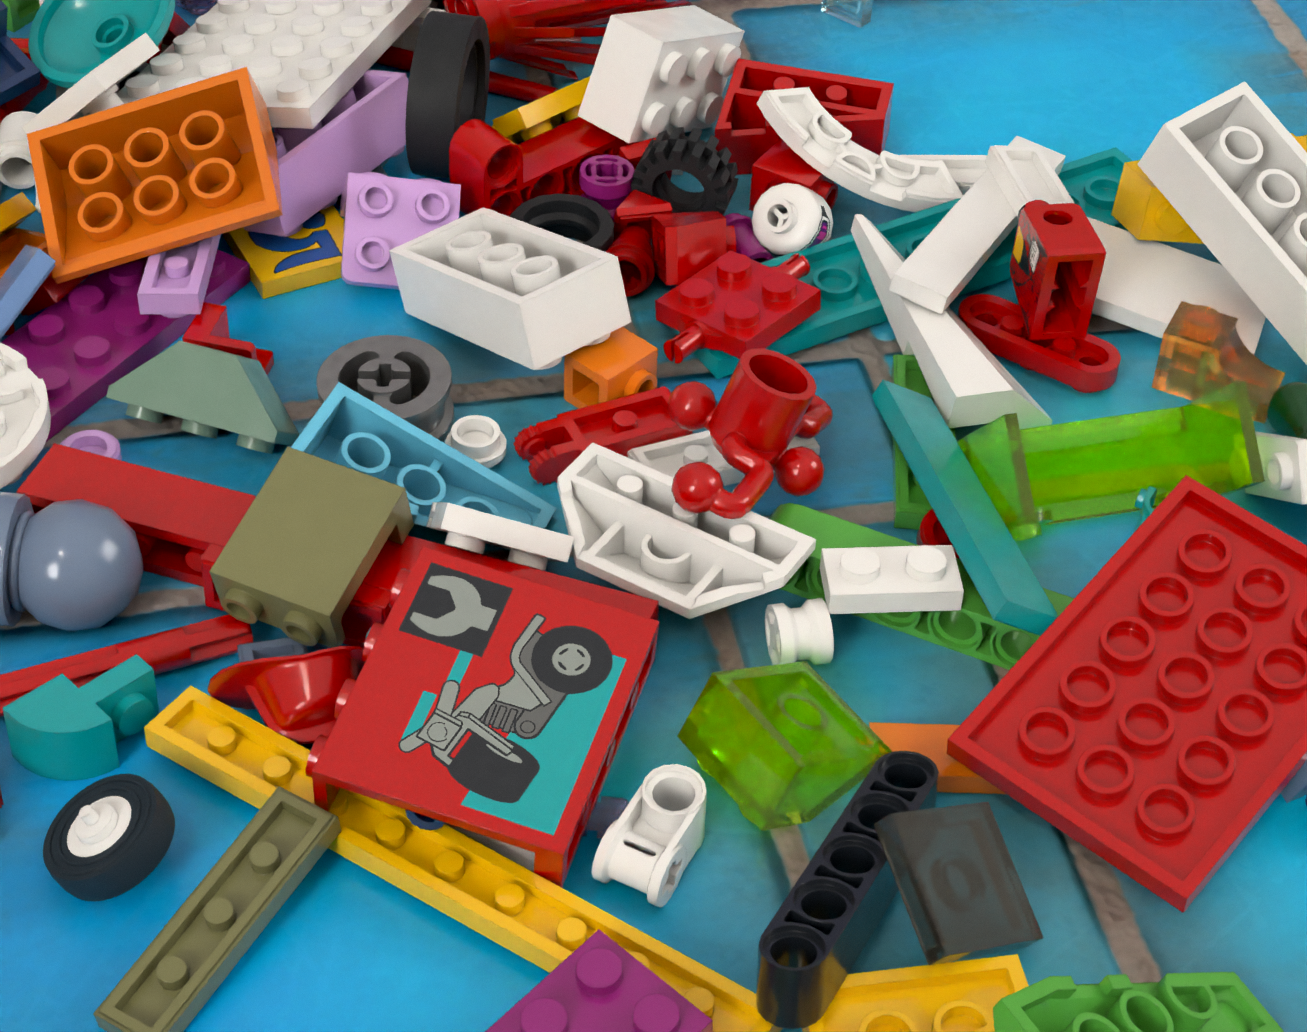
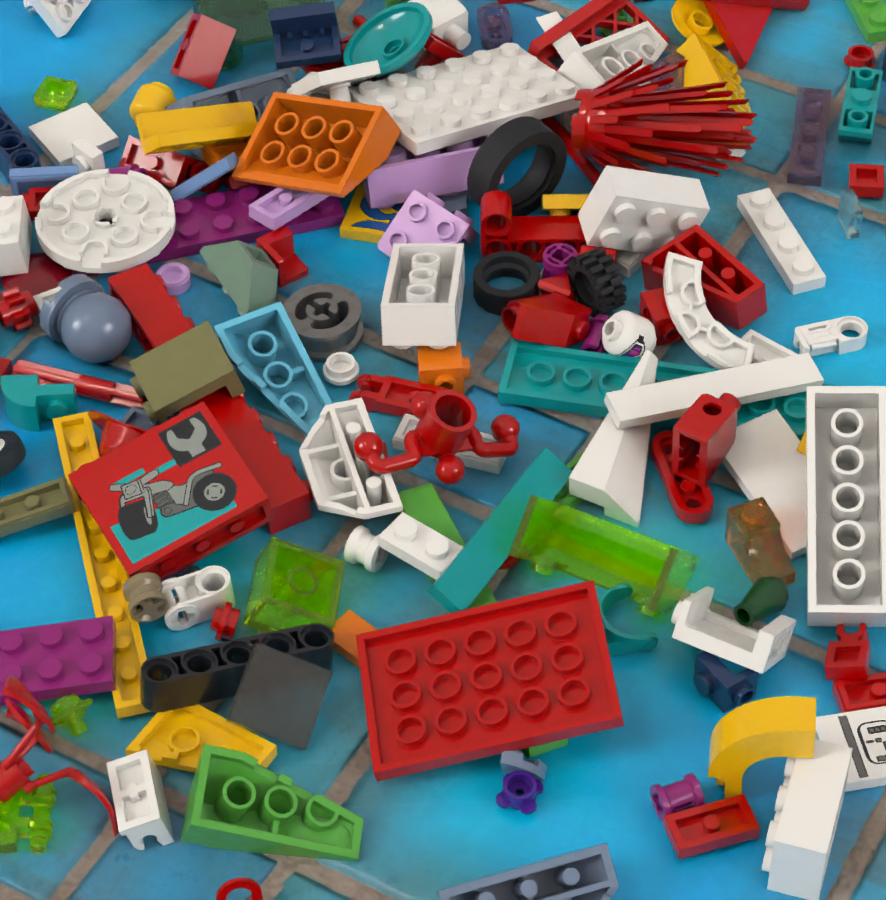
camera: 45 degrees right, 5 degrees up
white plate [426,502,574,571] -> none
red plate [655,250,821,364] -> none
white tile [985,145,1074,218] -> none
none -> dark tan wheel [122,572,169,623]
none -> red plate [210,602,241,642]
none -> white plate [737,188,826,295]
none -> white piece [793,316,868,357]

